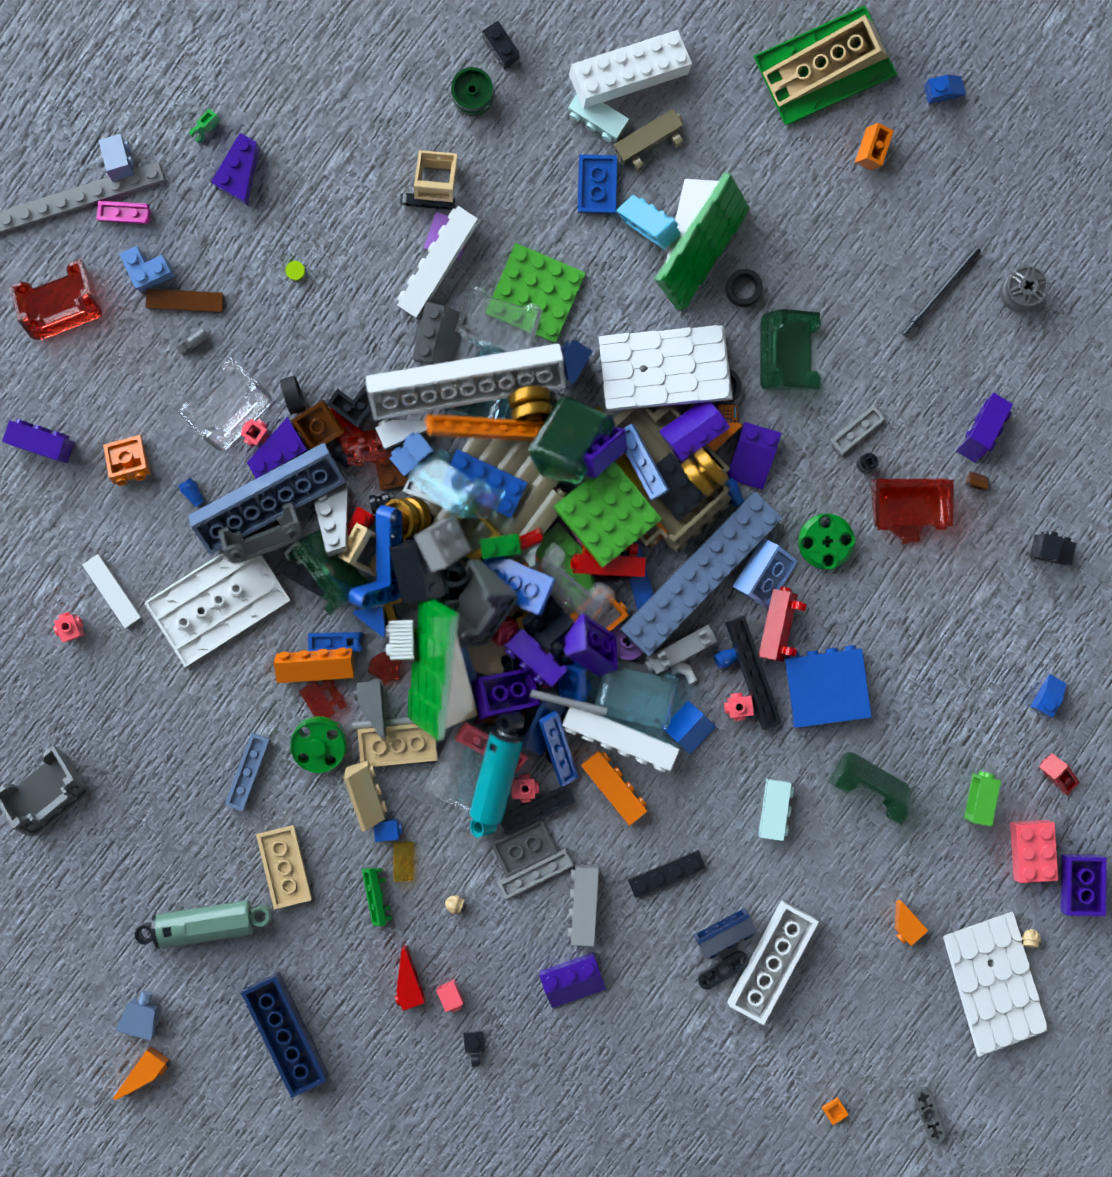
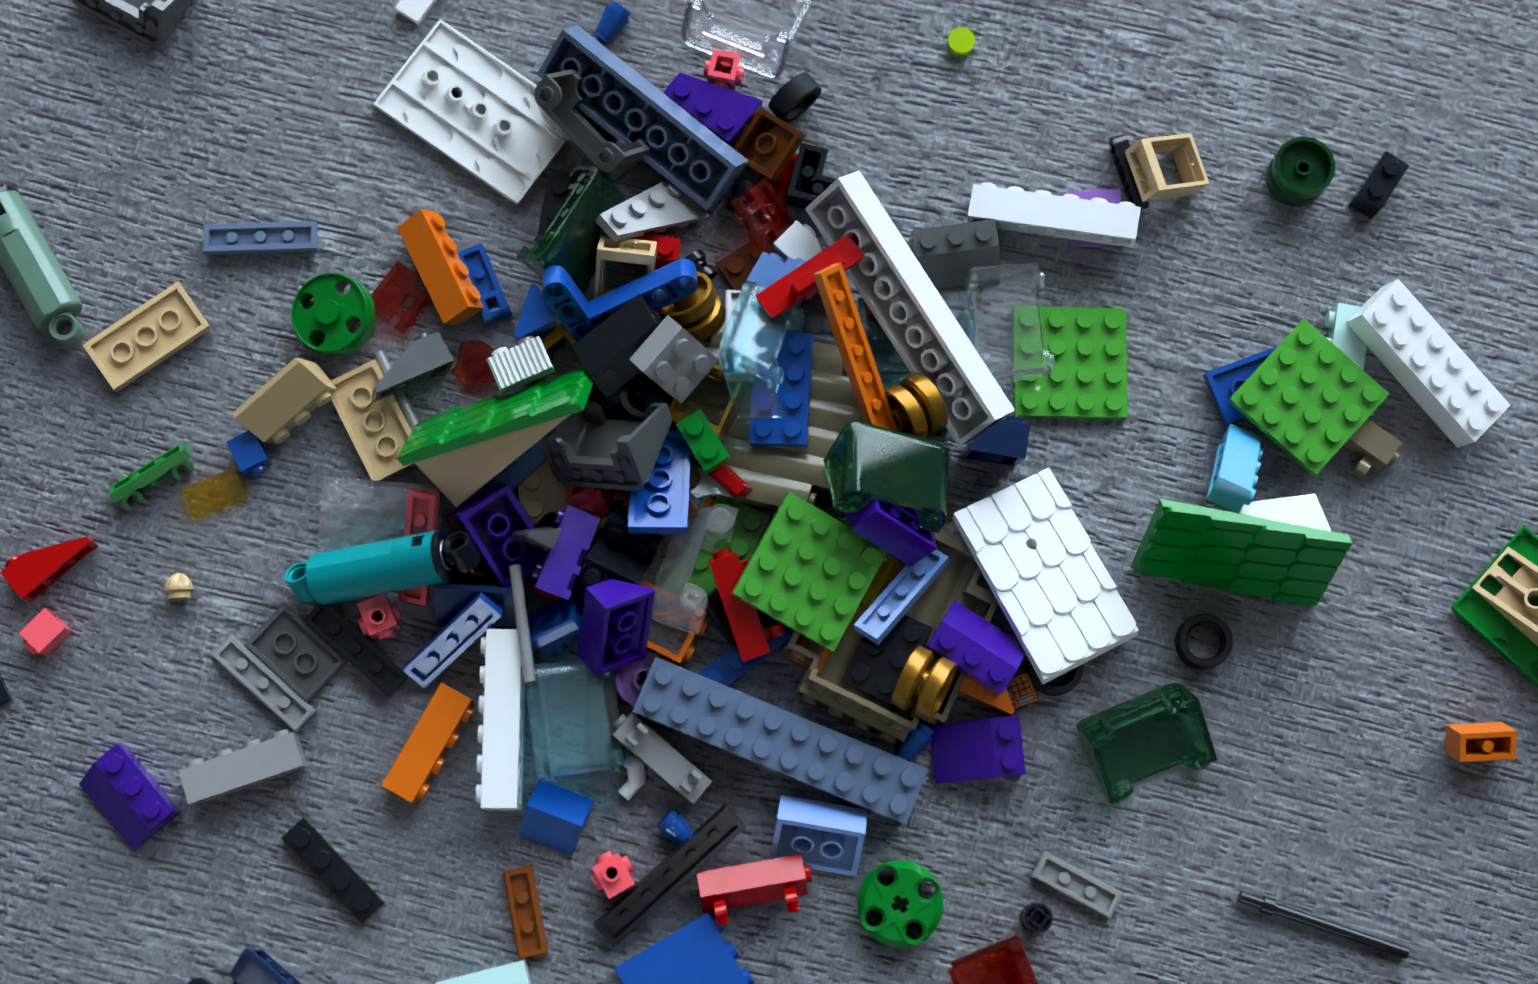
camera: 65 degrees right, 10 degrees down
none -> dark orange tile [503,865,549,960]
none -> dark grey slope [512,527,561,549]
none -> red bracket [756,235,864,319]
none -> bright green plate [1228,318,1390,477]

